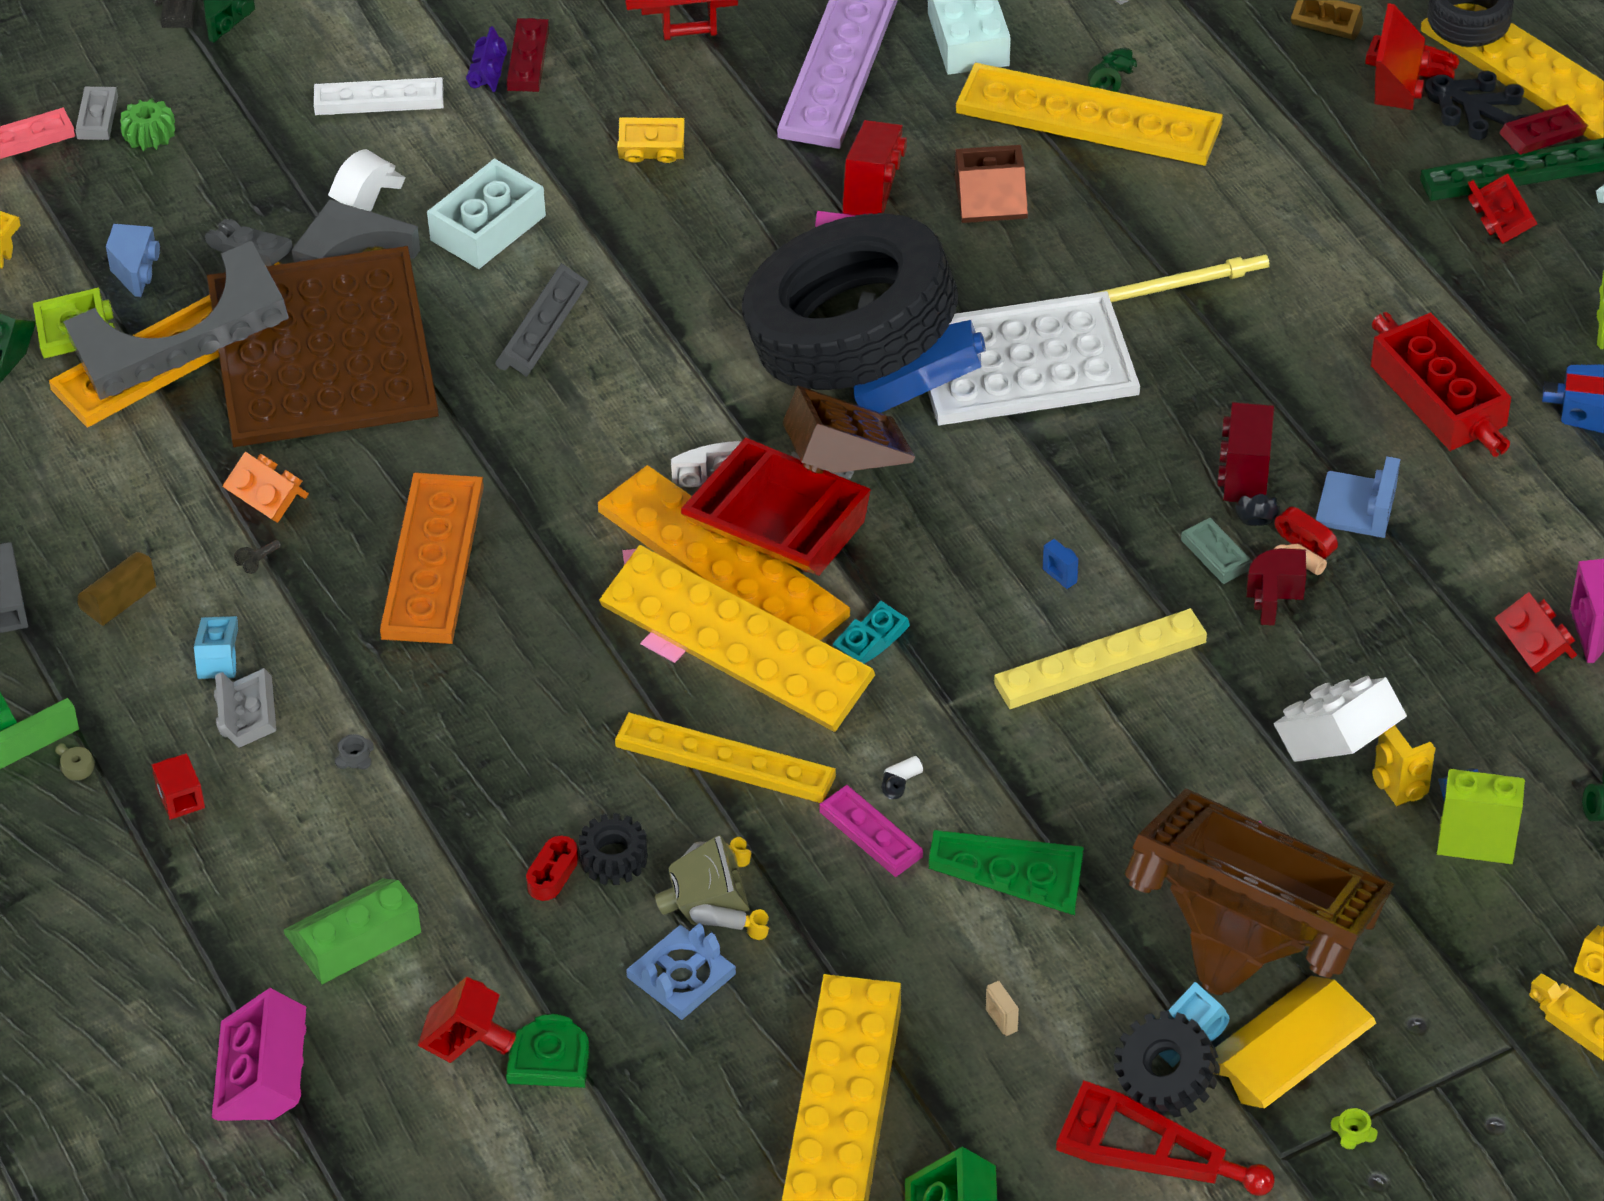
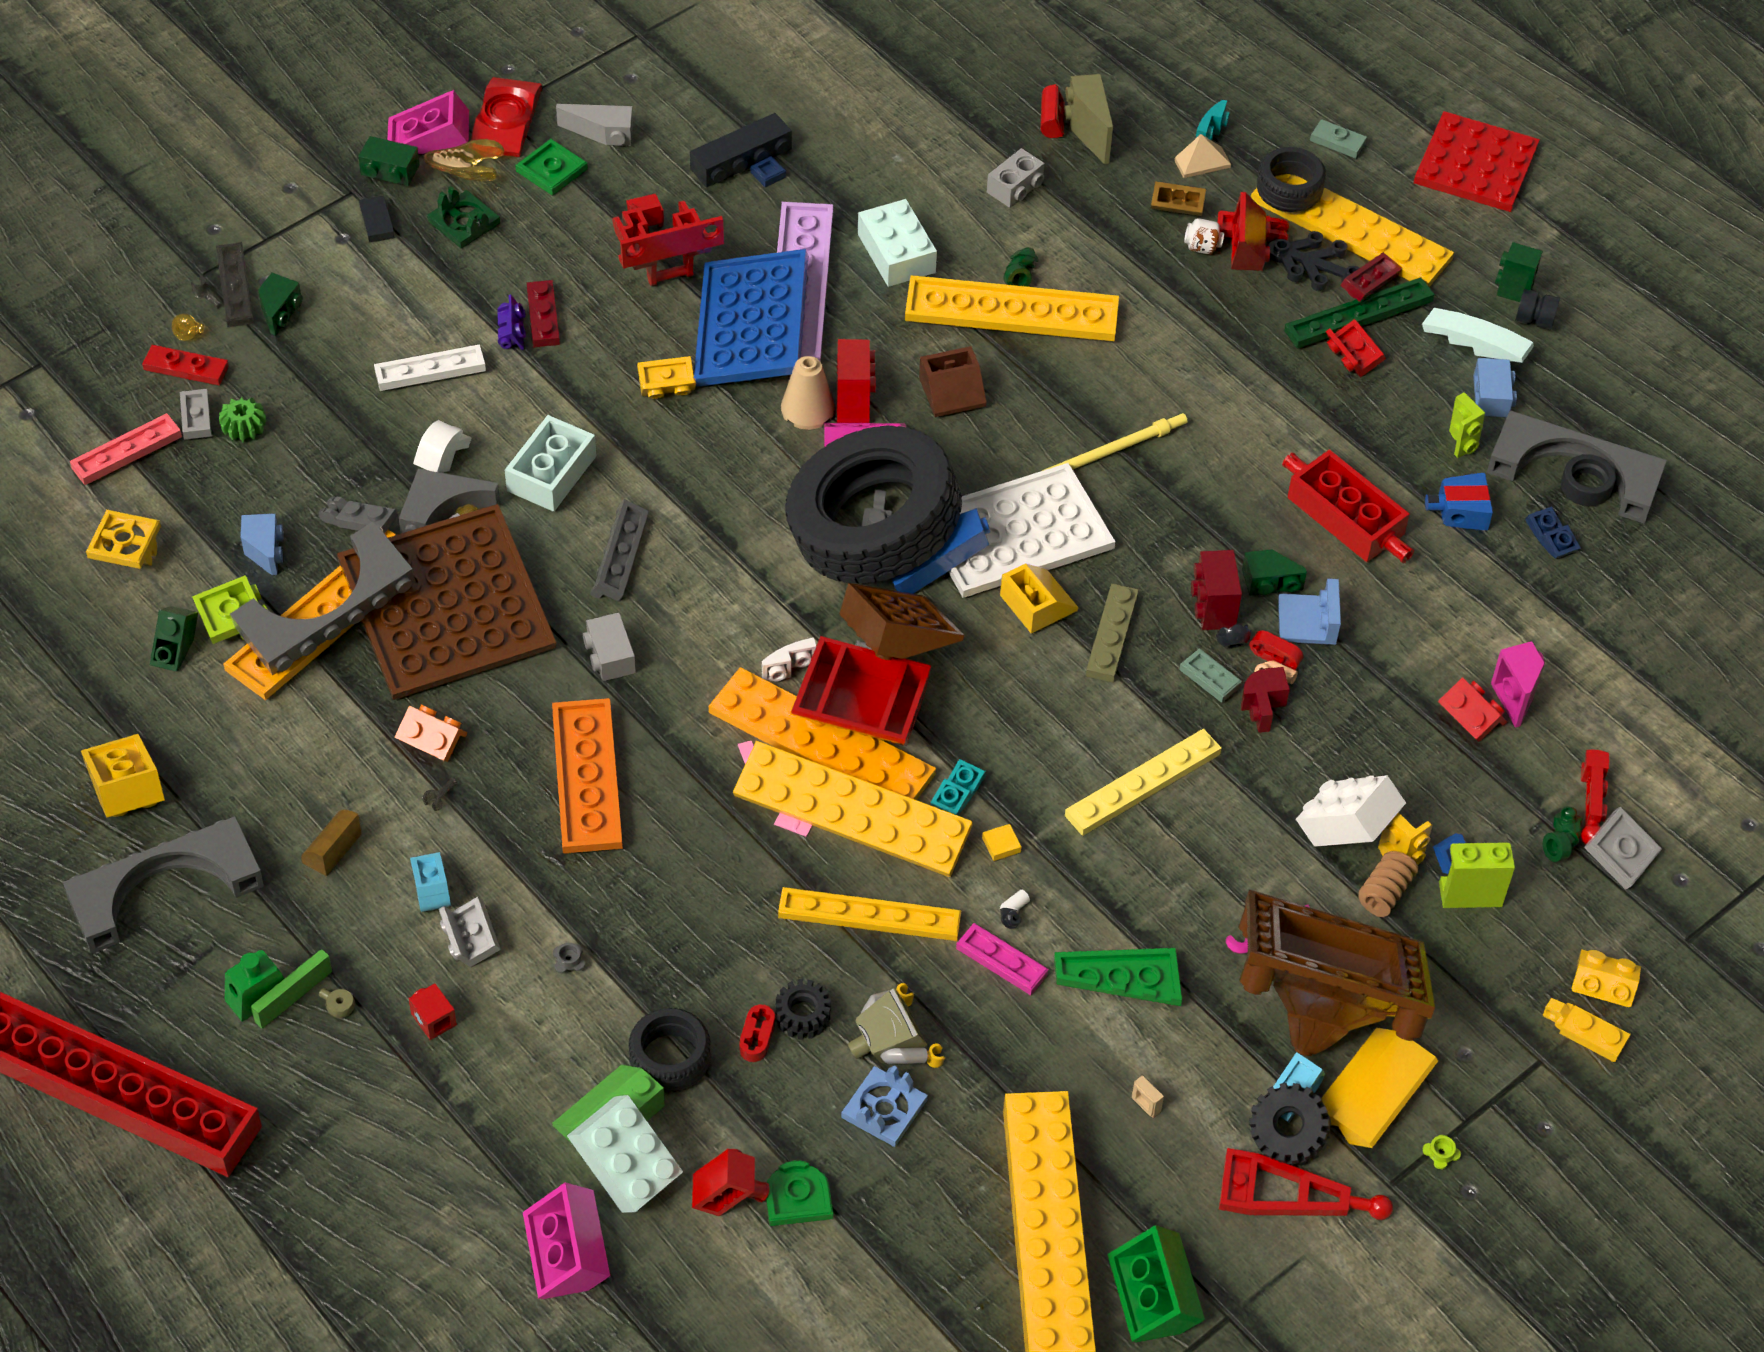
camera: 15 degrees left, 5 degrees up
blue plate [1043,539,1079,589] -> none
none -> red plate [142,345,229,386]
none -> clear yellow plate [172,314,204,341]
none -> light aqua brick [567,1095,683,1213]
none -> light grey brick [583,613,636,681]
none -> black tyre [628,1008,711,1093]
none -> blue plate [694,249,808,387]
none -> tan cone [781,356,835,430]
none -> yellow tile [982,824,1021,861]
none -> yellow slope [1000,563,1078,634]
none -> olive plate [1086,583,1139,683]
none -> white head [1184,218,1224,254]
none -> dark green slope [1242,549,1307,596]
none -> medium nougat piece [1358,851,1418,917]

